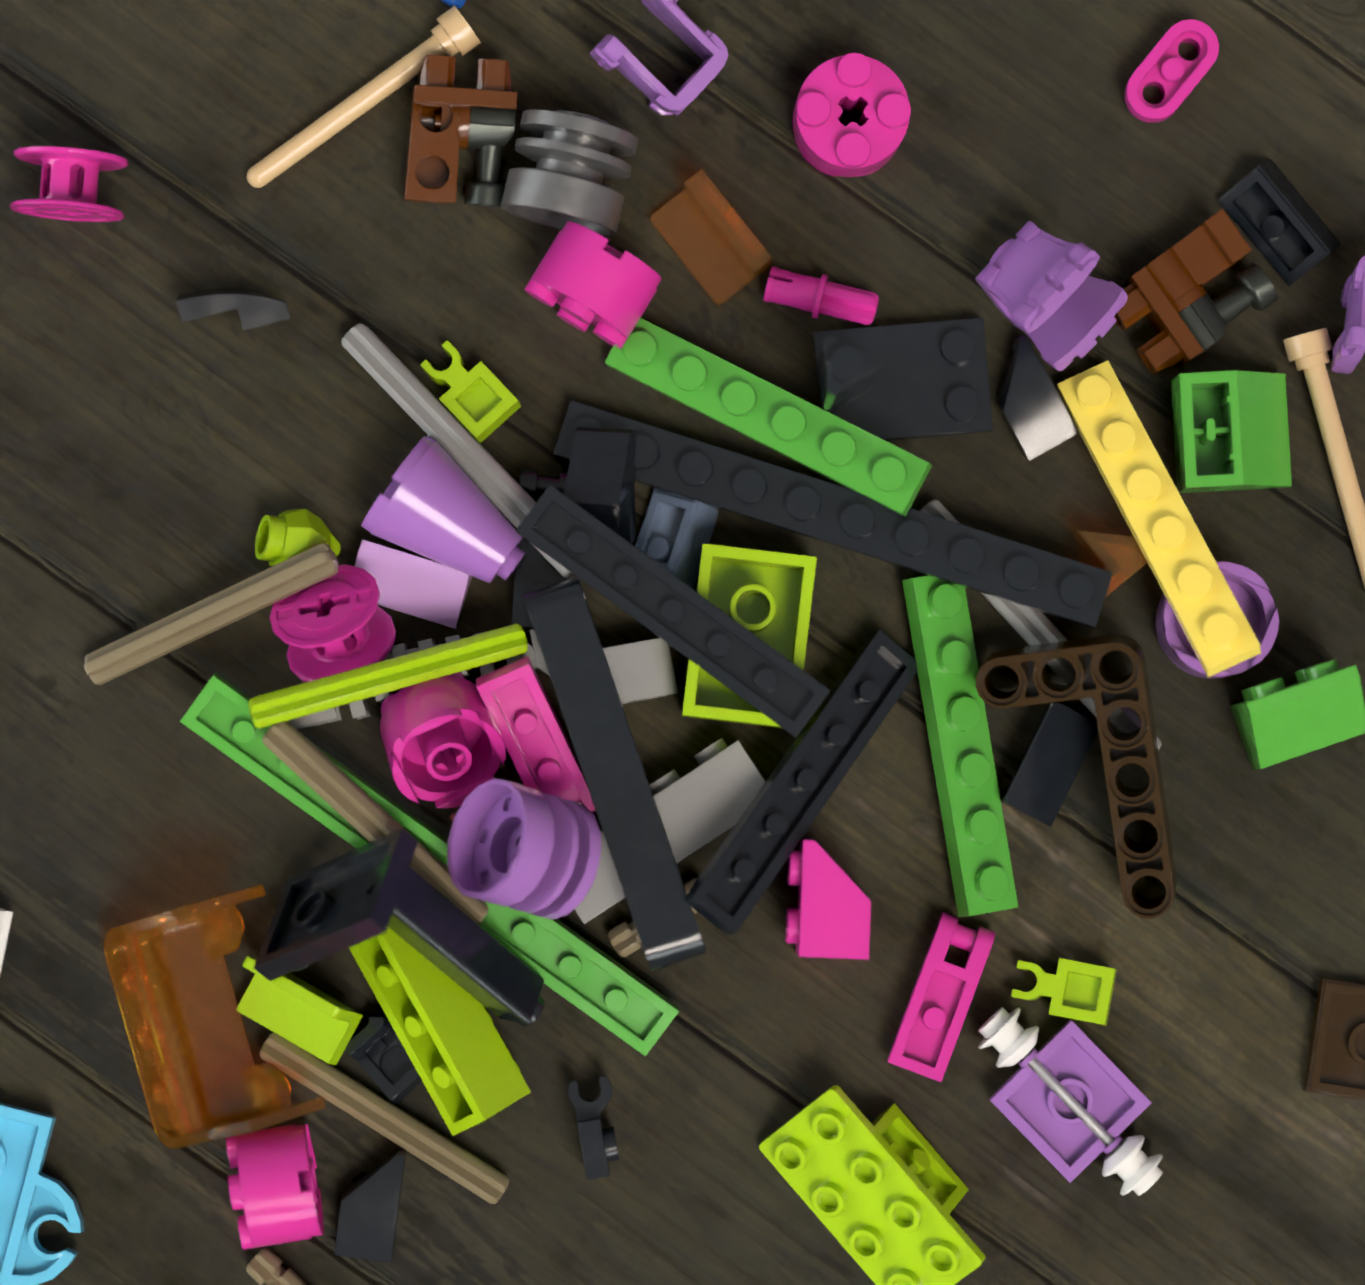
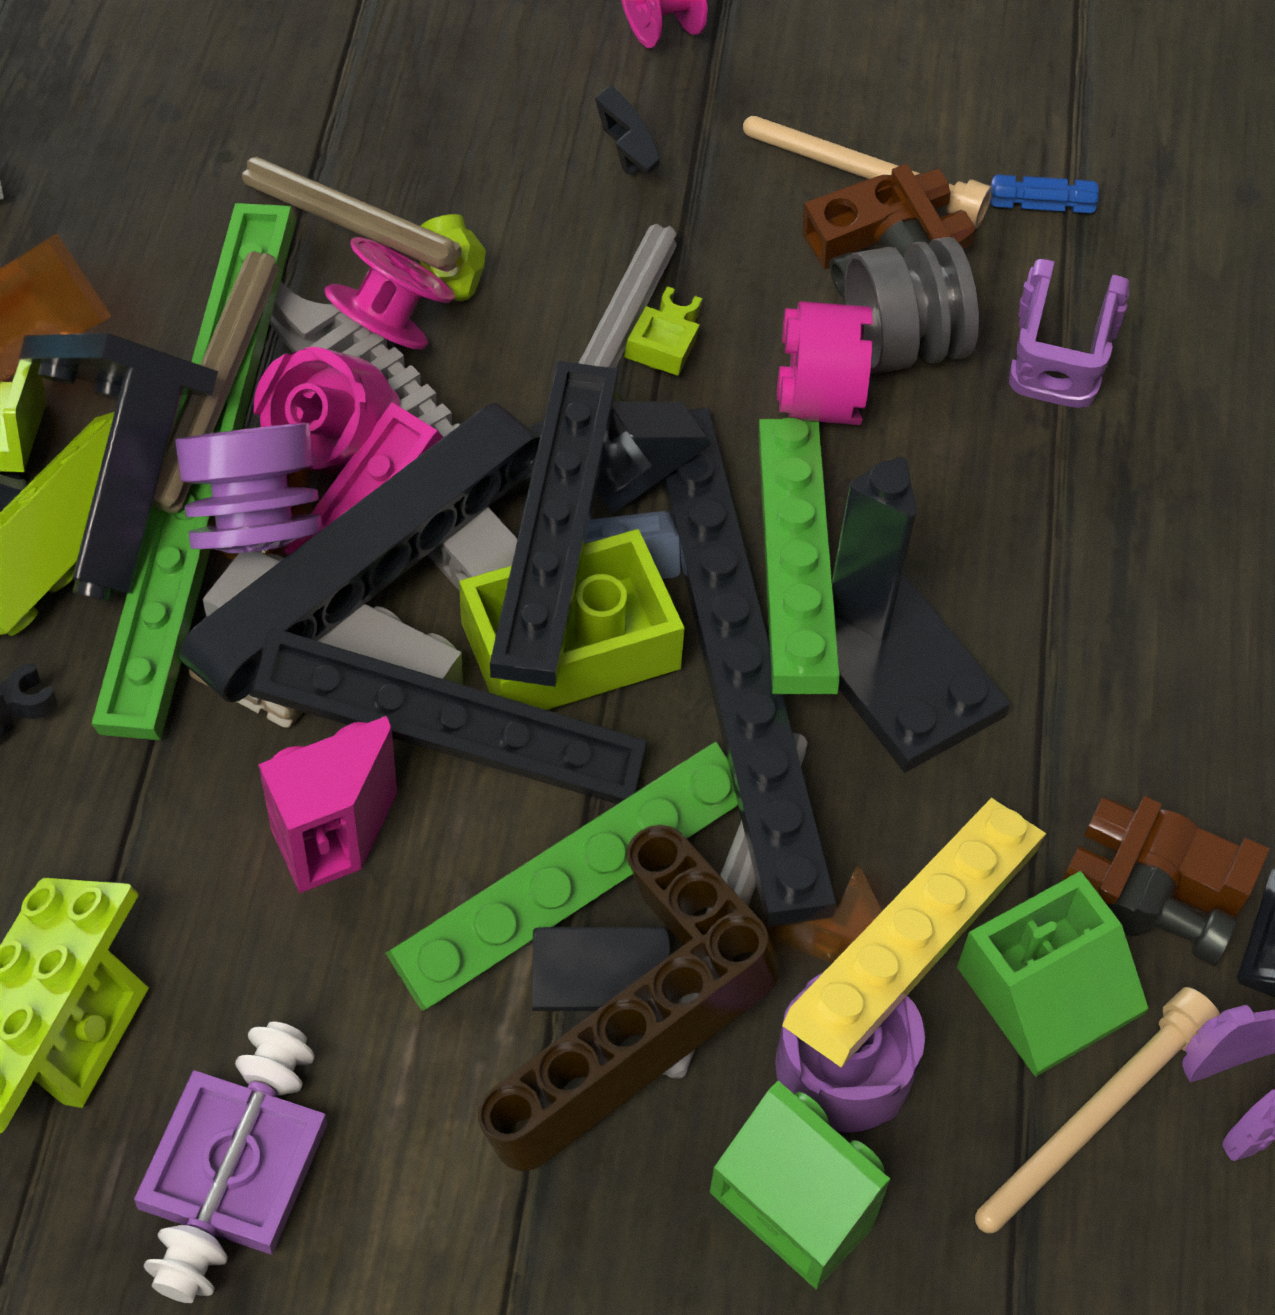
camera: 60 degrees right, 30 degrees down
lime axle [248,624,528,728] -> none
lavender slope [355,540,472,629] -> none
medium lavender cone [361,436,525,584] -> none
clear orange panel [651,169,772,305] -> none
dark pink axle [764,266,879,325] -> none
dark pink brick [792,53,911,177] -> none
dark pink plate [887,912,996,1082] -> none
medium lavender piece [975,221,1128,371] -> none
black slope [996,335,1078,461] -> none
lime plate [1011,958,1117,1026] -> none

